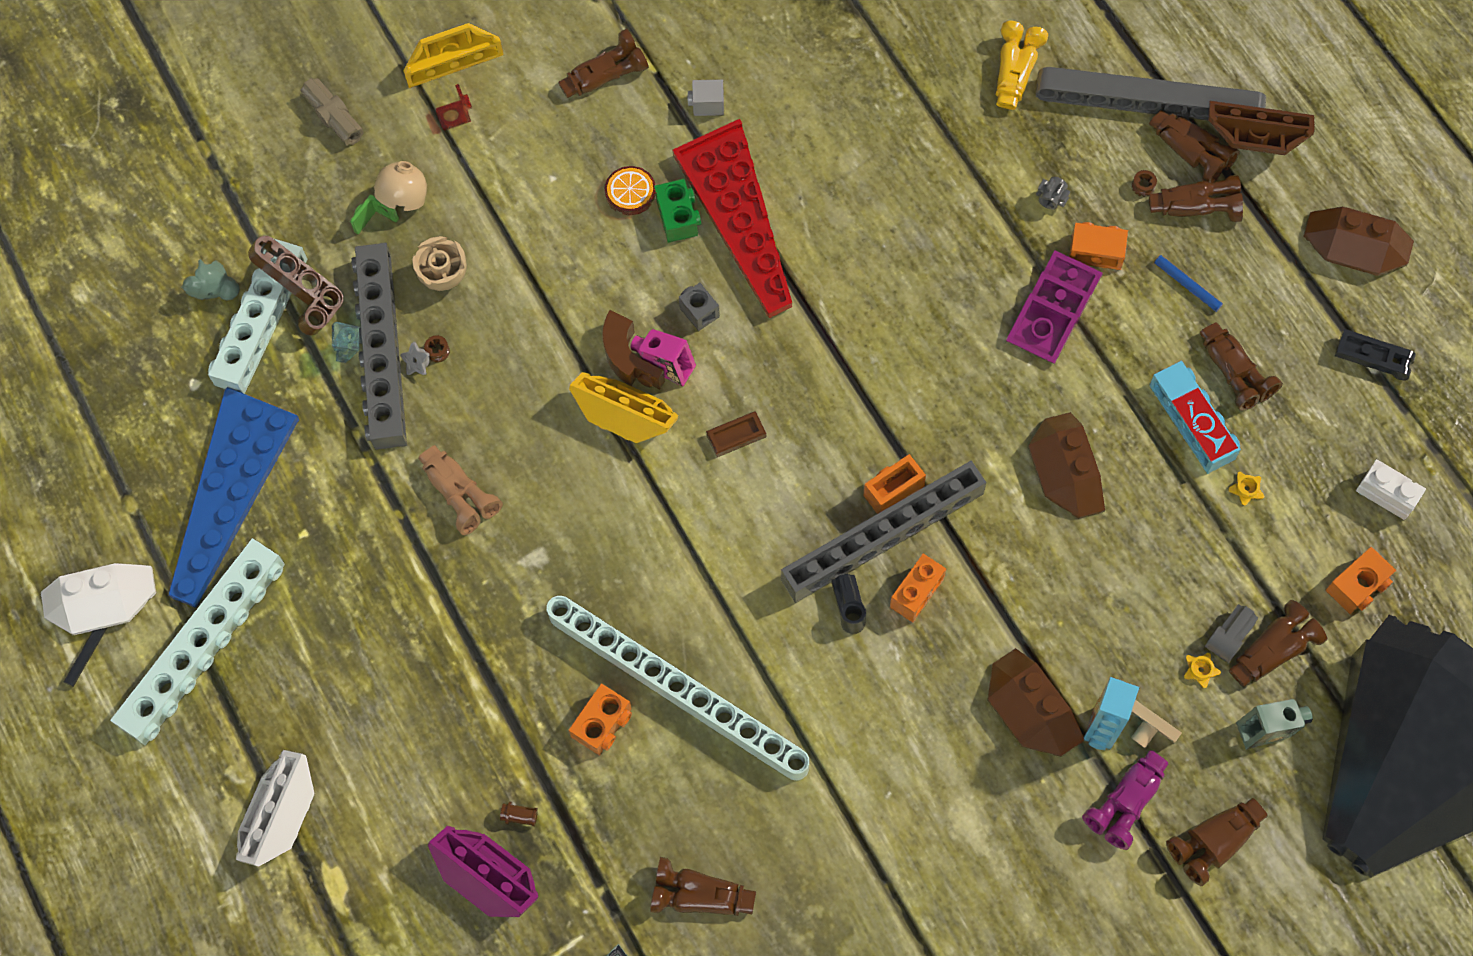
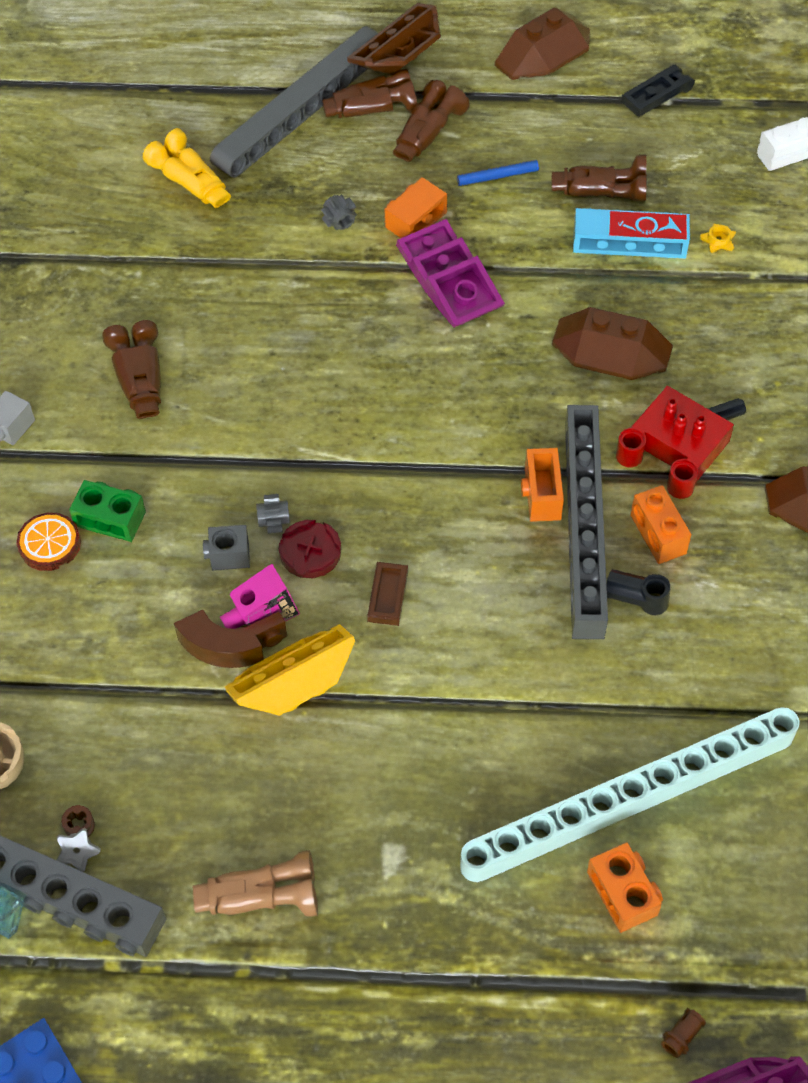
camera: 60 degrees left, 10 degrees down
red wing [672,118,792,318] -> none
reddish brown bush [1132,170,1157,197] -> none
none -> reddish brown piece [102,320,161,419]
none -> dark grey gear [256,494,290,534]
none -> dark red tile [278,519,342,579]
none -> red piece [616,385,746,499]

